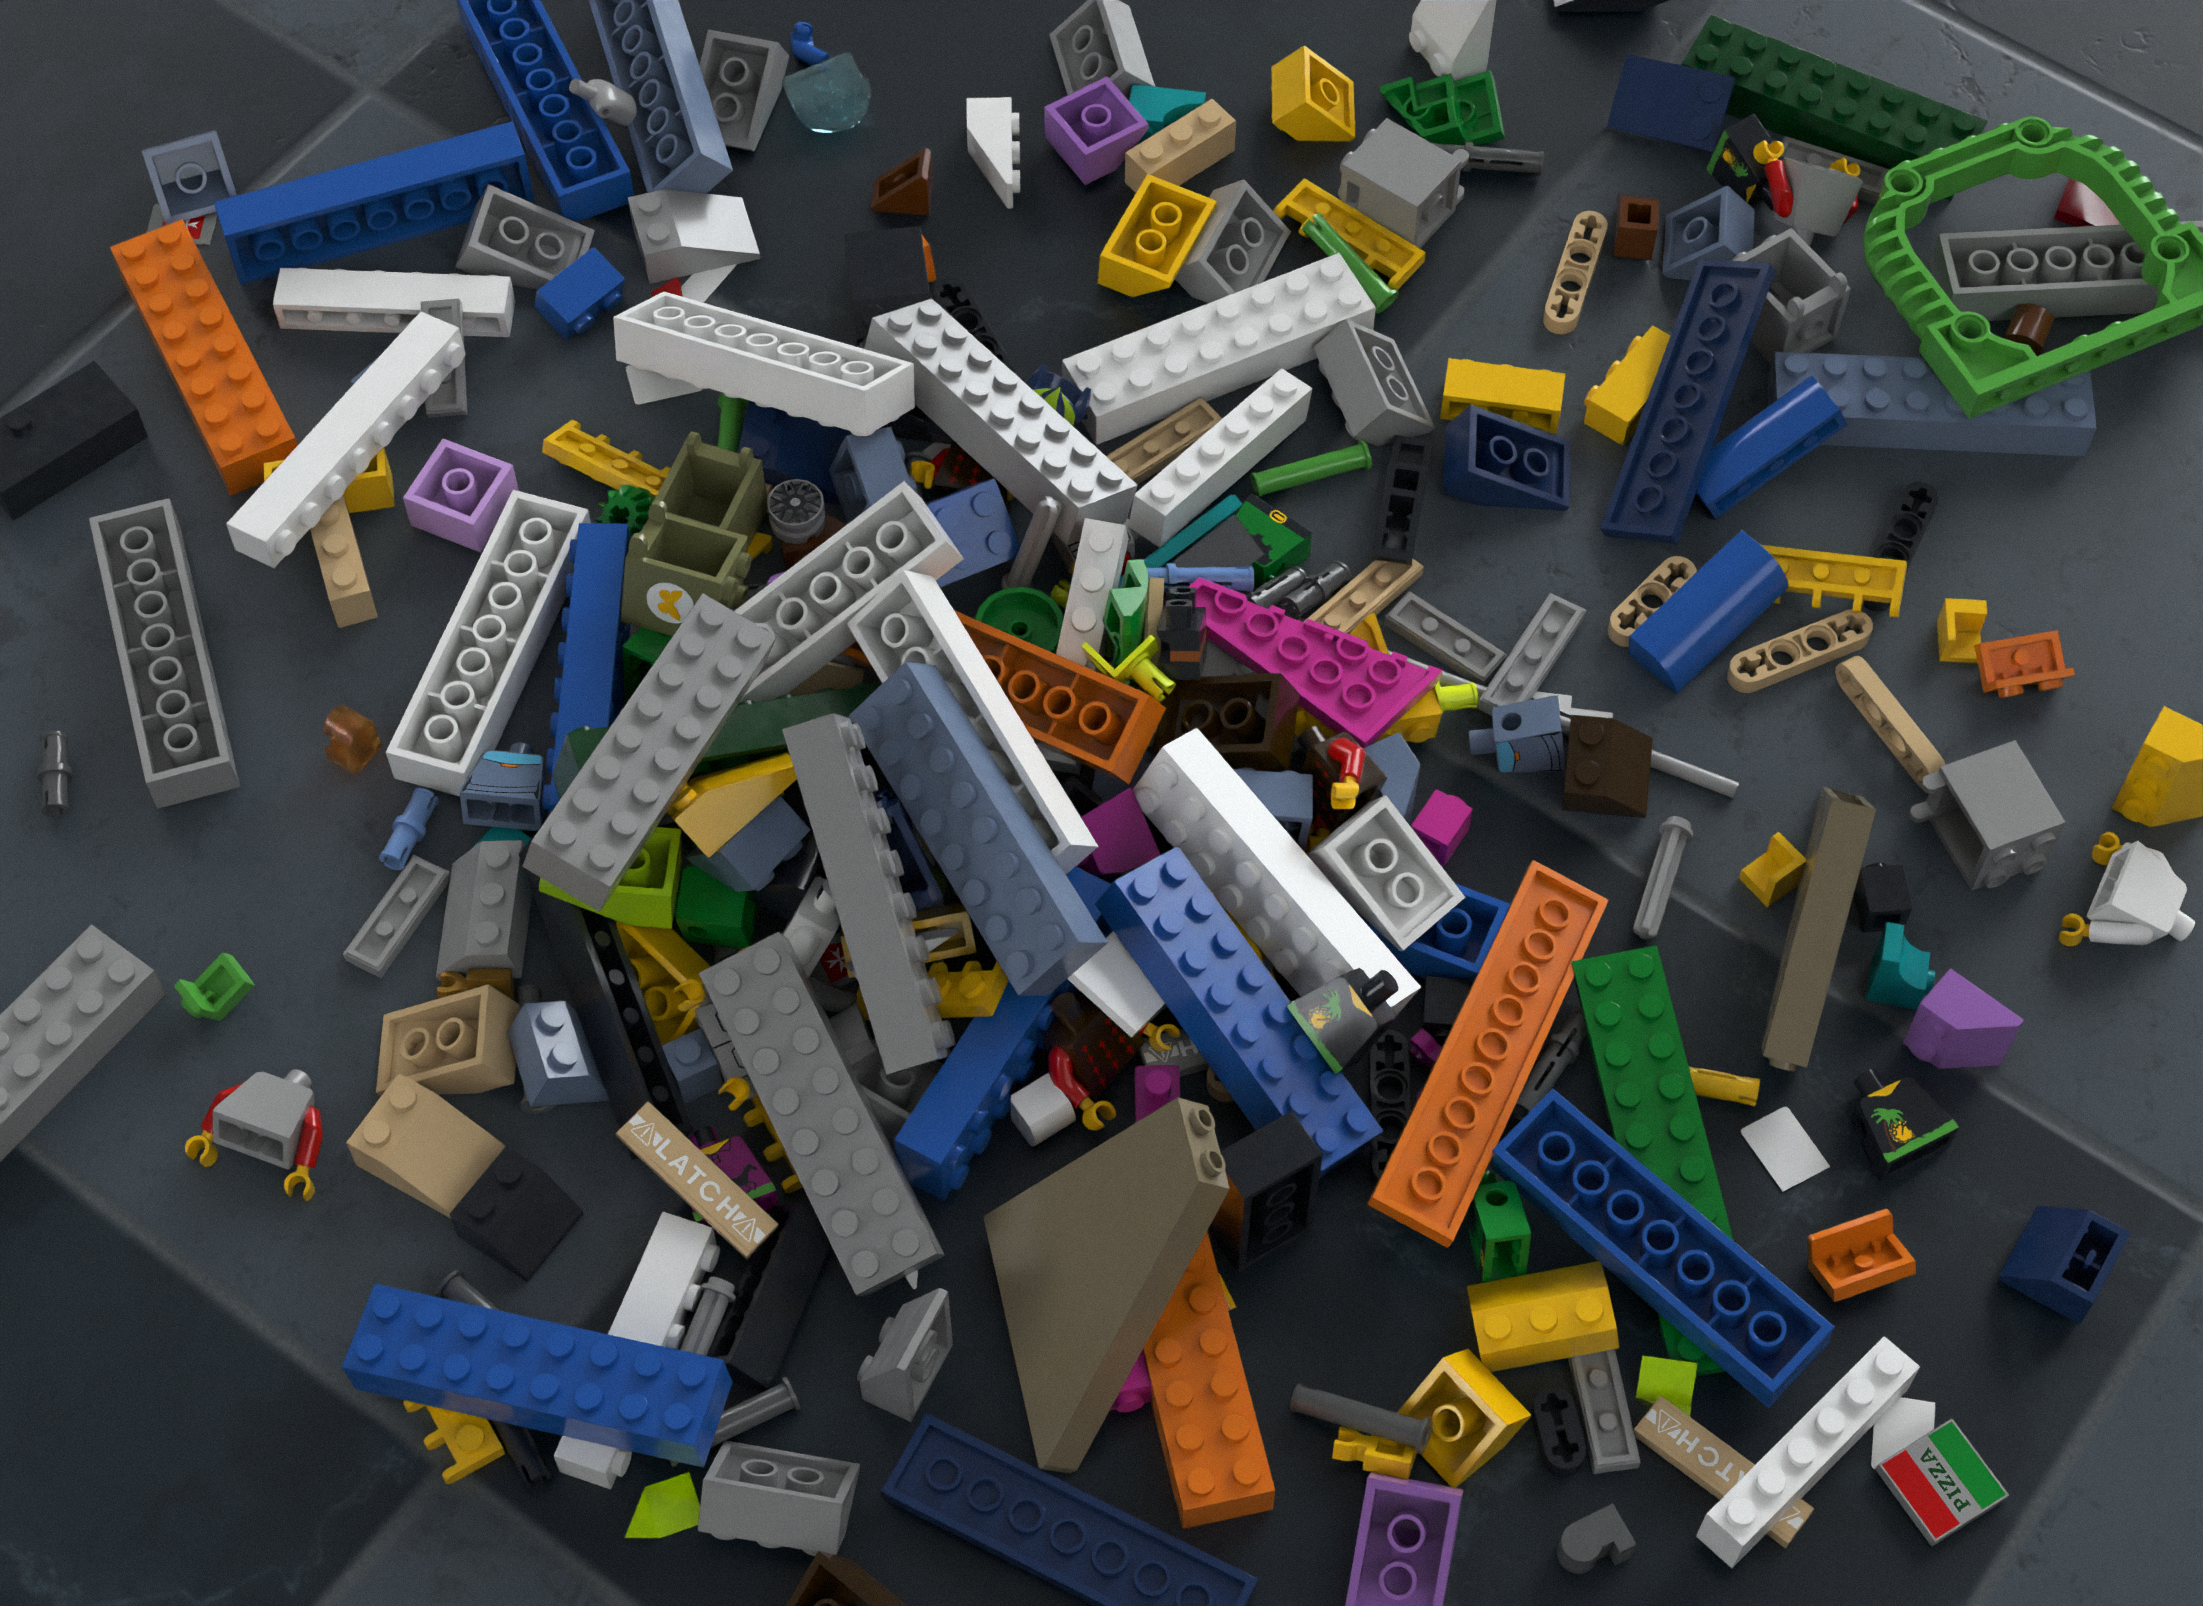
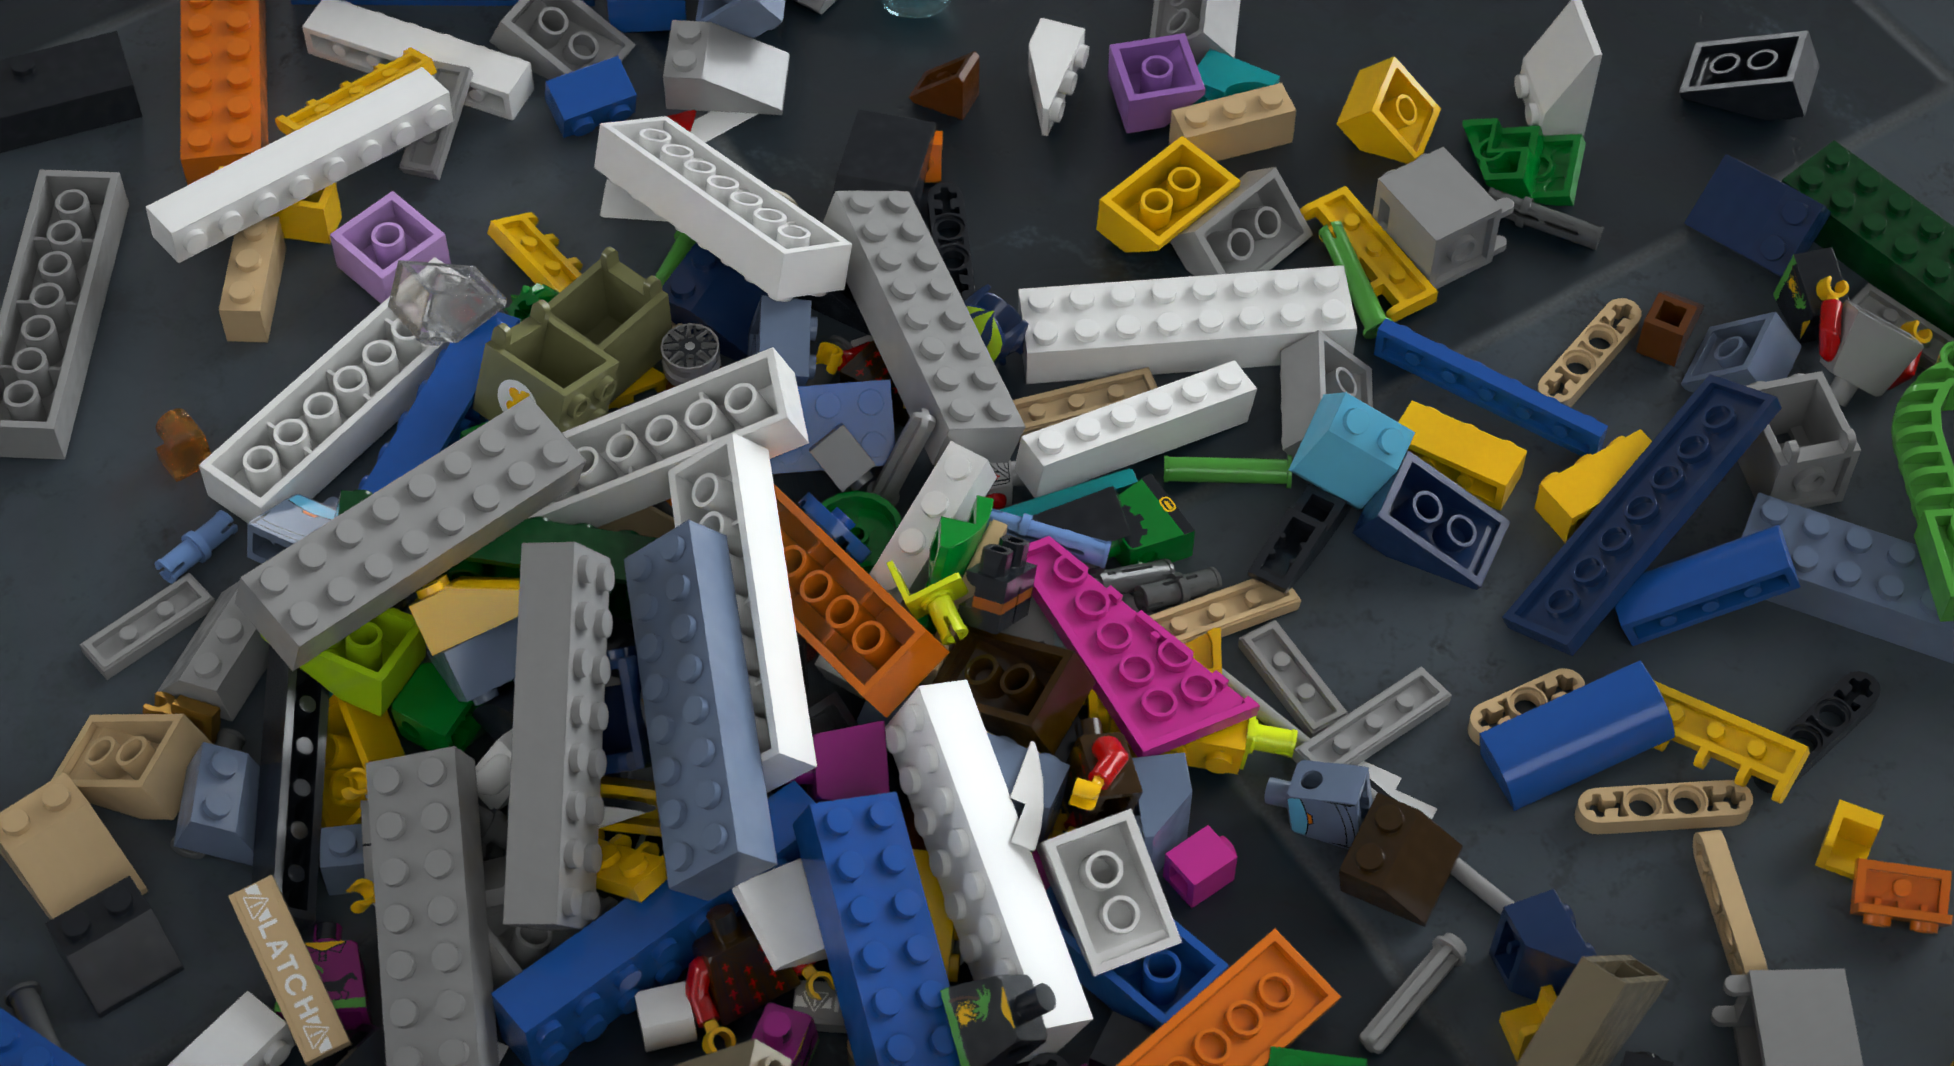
camera: 20 degrees right, 5 degrees down
none -> yellow hinge [275,47,437,135]
none -> clear slope [388,260,507,346]
none -> blue plate [798,492,872,564]
none -> dark grey brick [809,423,875,492]
none -> white sticker [1010,741,1044,851]
none -> medium azure slope [1289,392,1415,509]
none -> blue plate [1374,318,1608,456]
none -> dark blue slope [1489,889,1597,1001]

